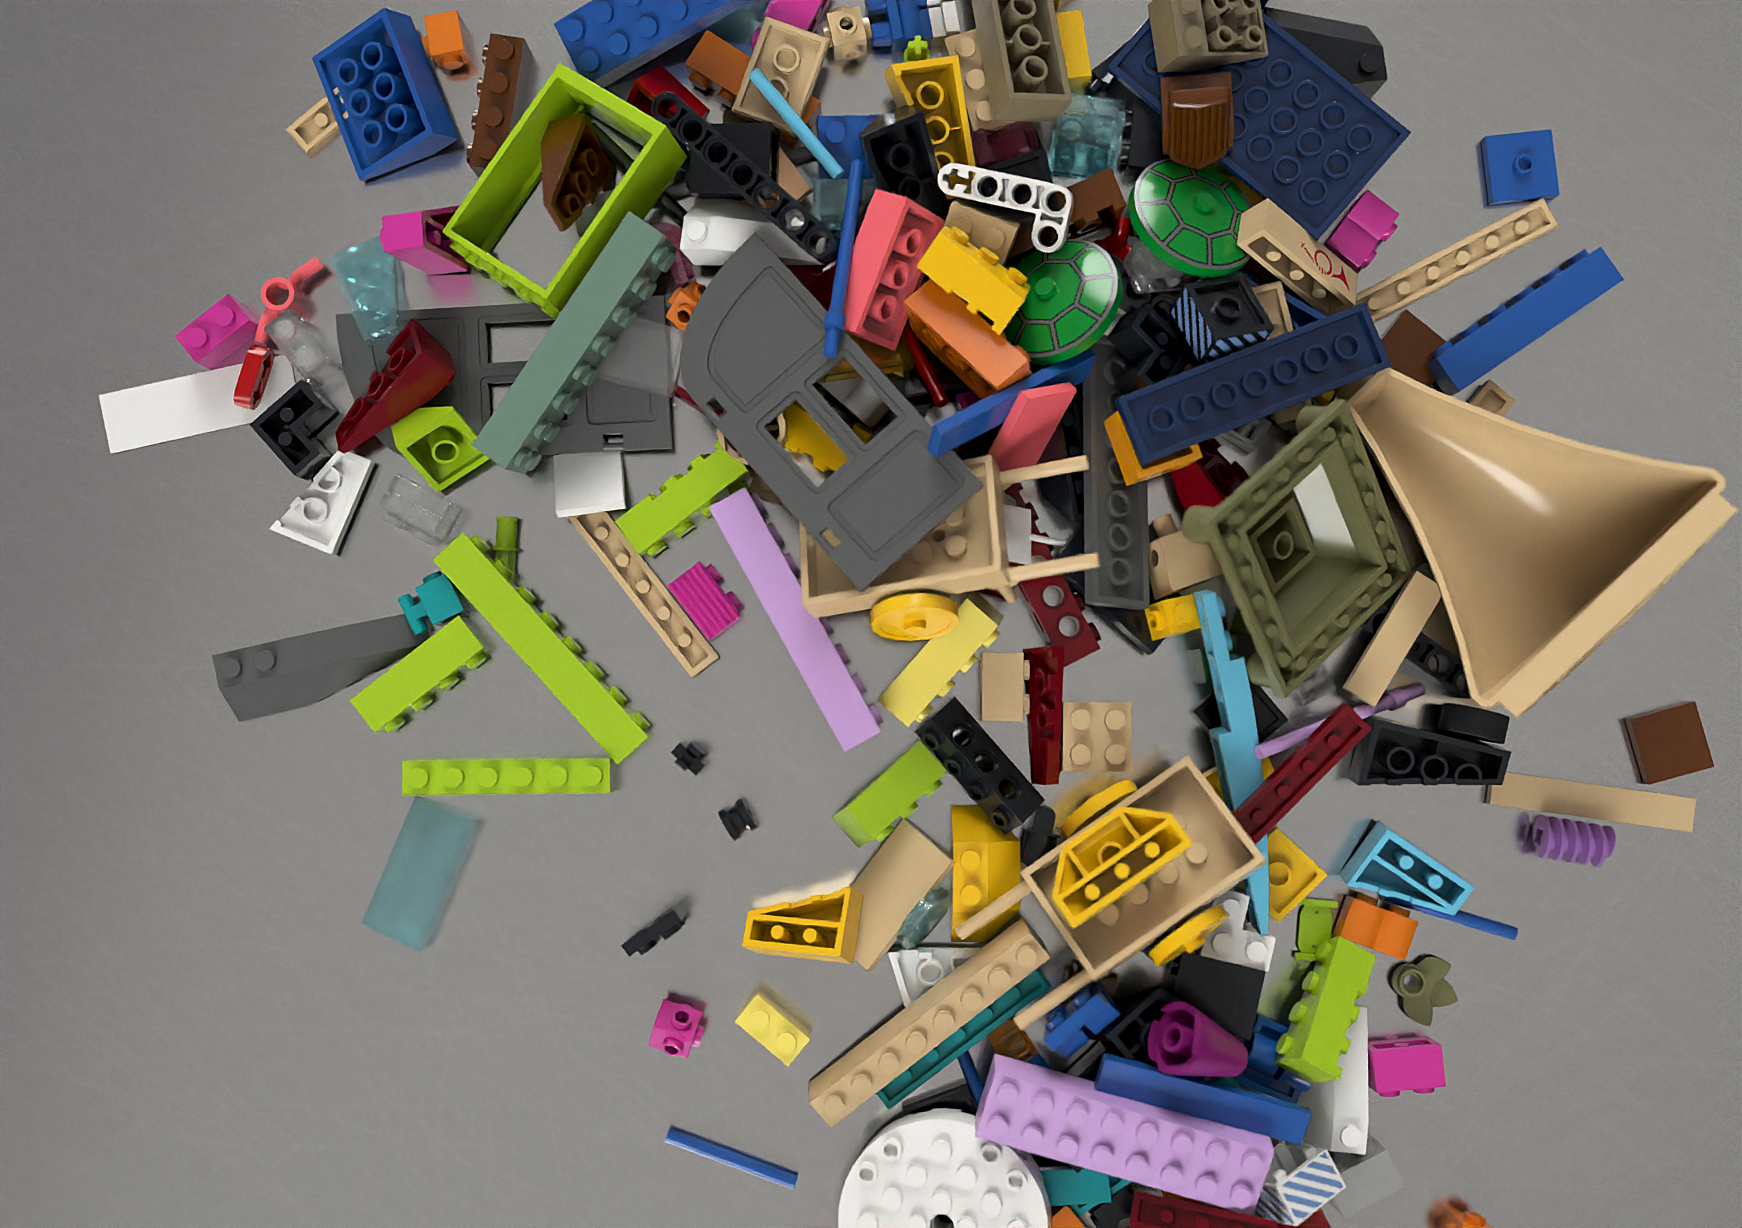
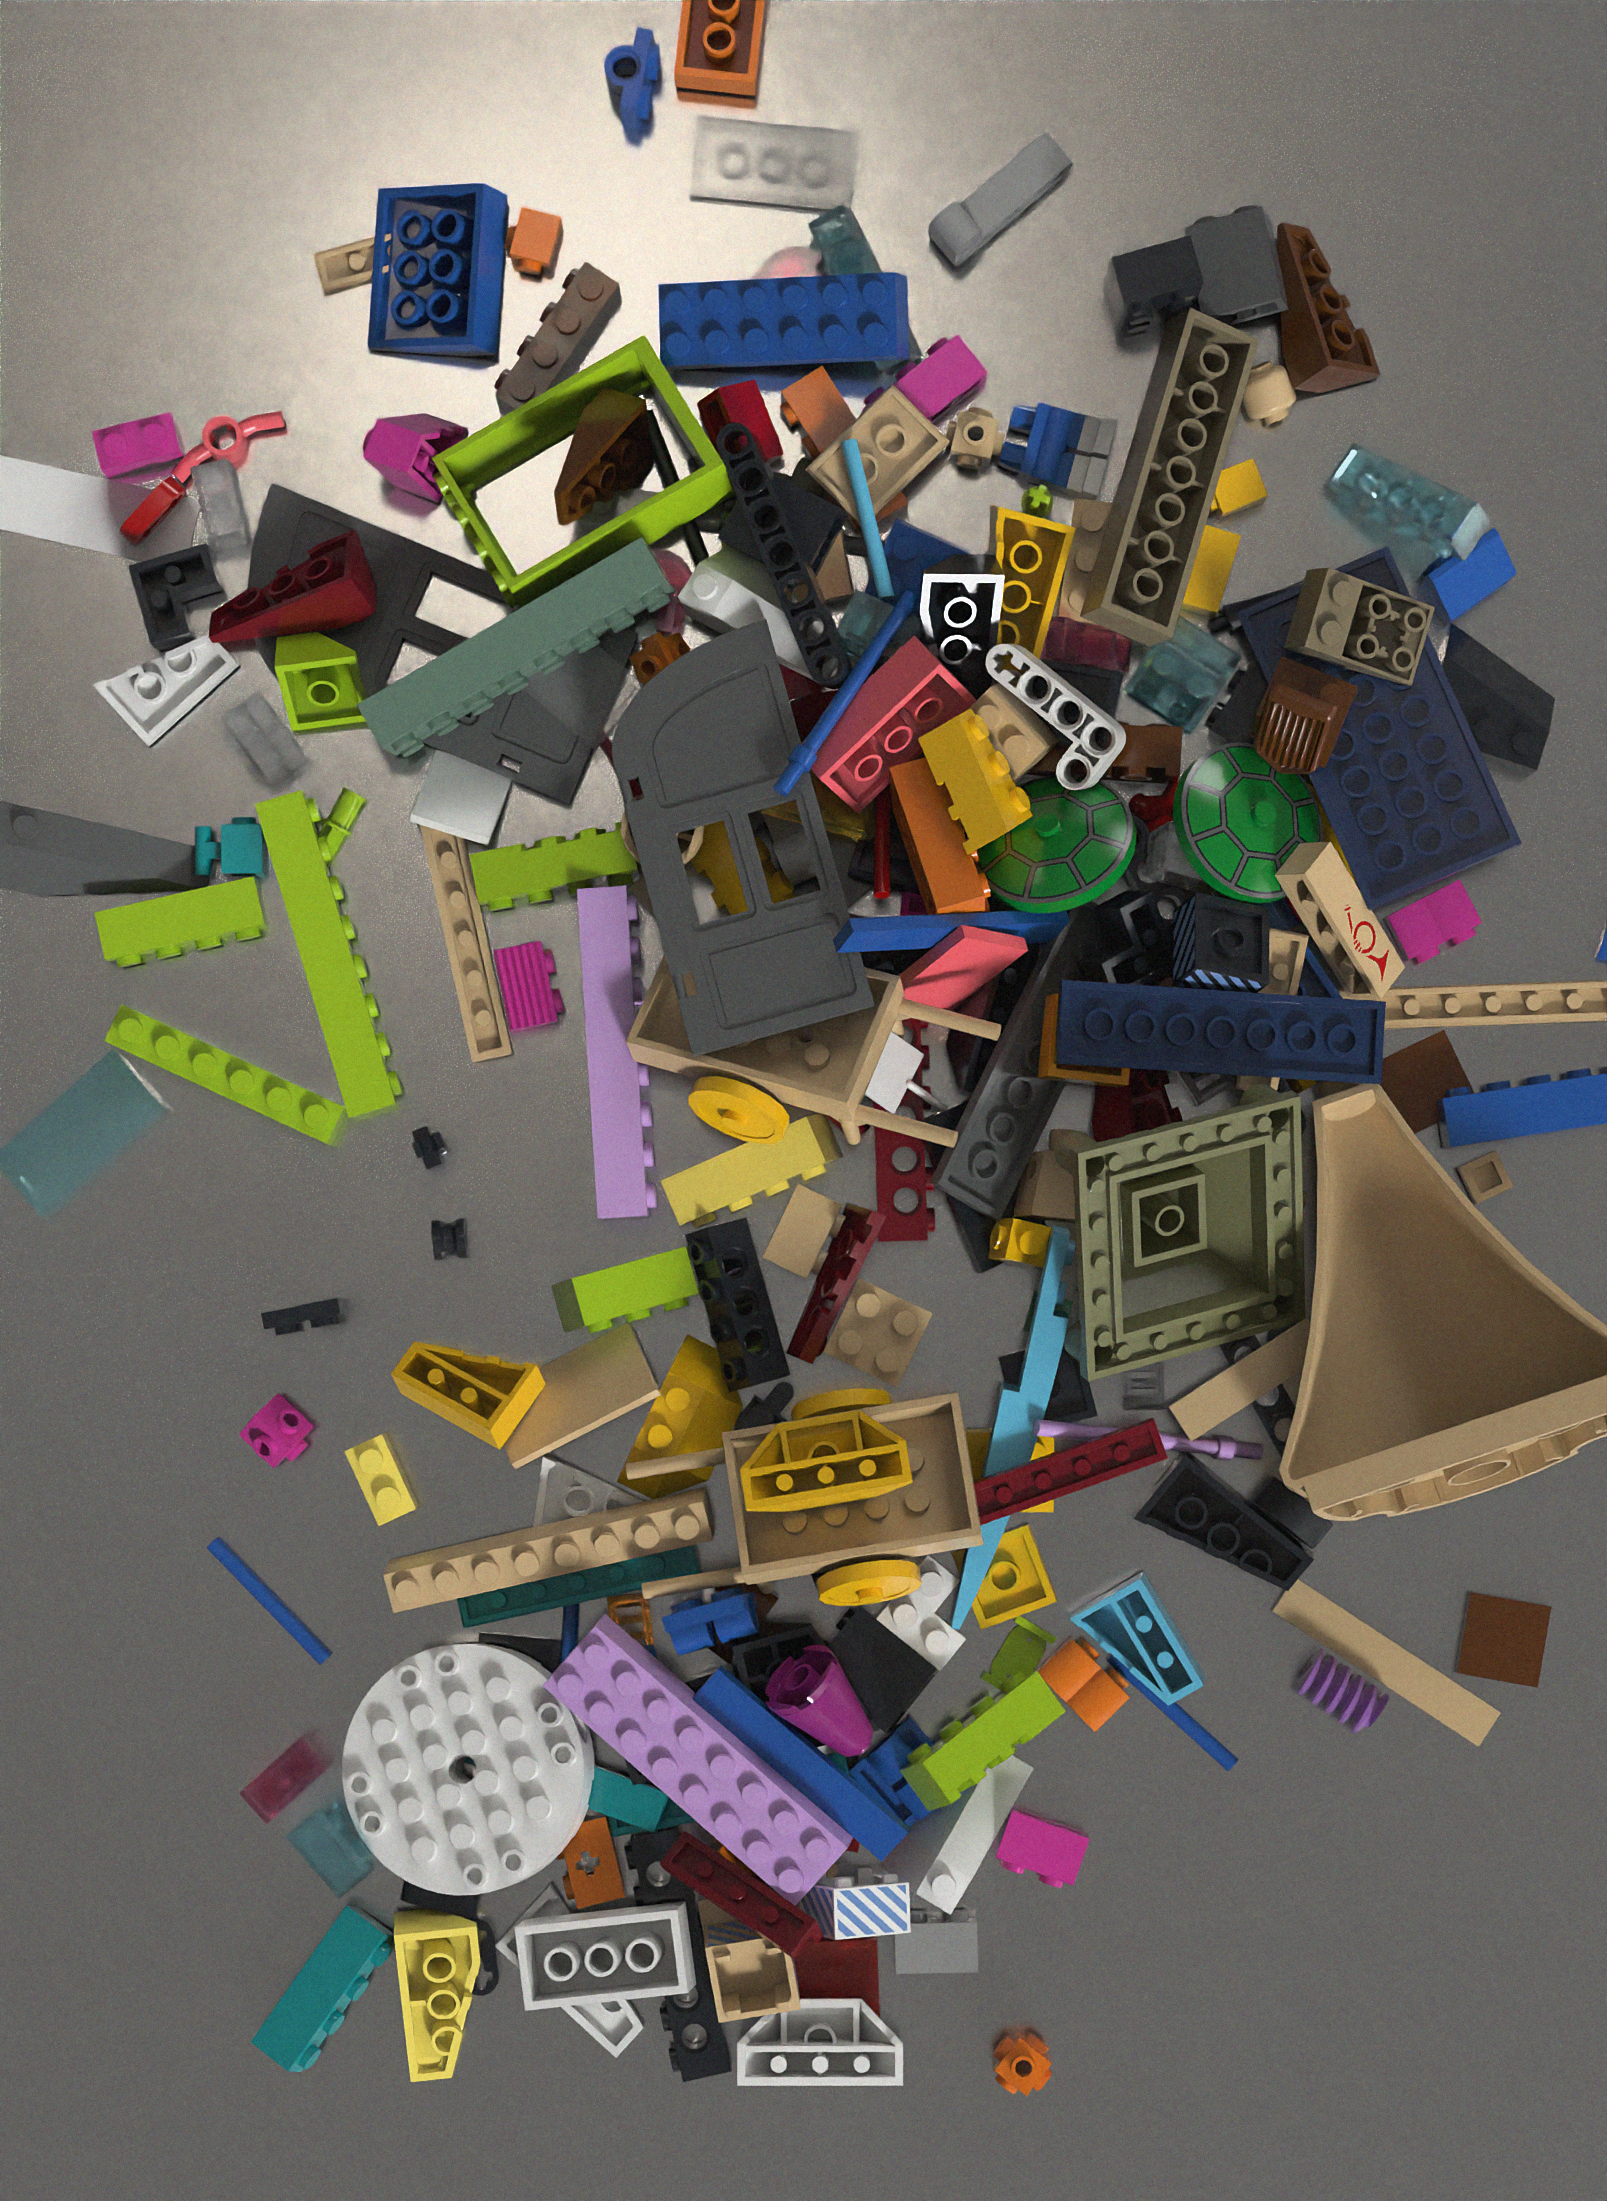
camera: 30 degrees right, 0 degrees up
clear light blue wing [328,236,400,347] -> none
clear light blue tile [897,888,952,950] -> none
olive plate [1392,957,1458,1026] -> none

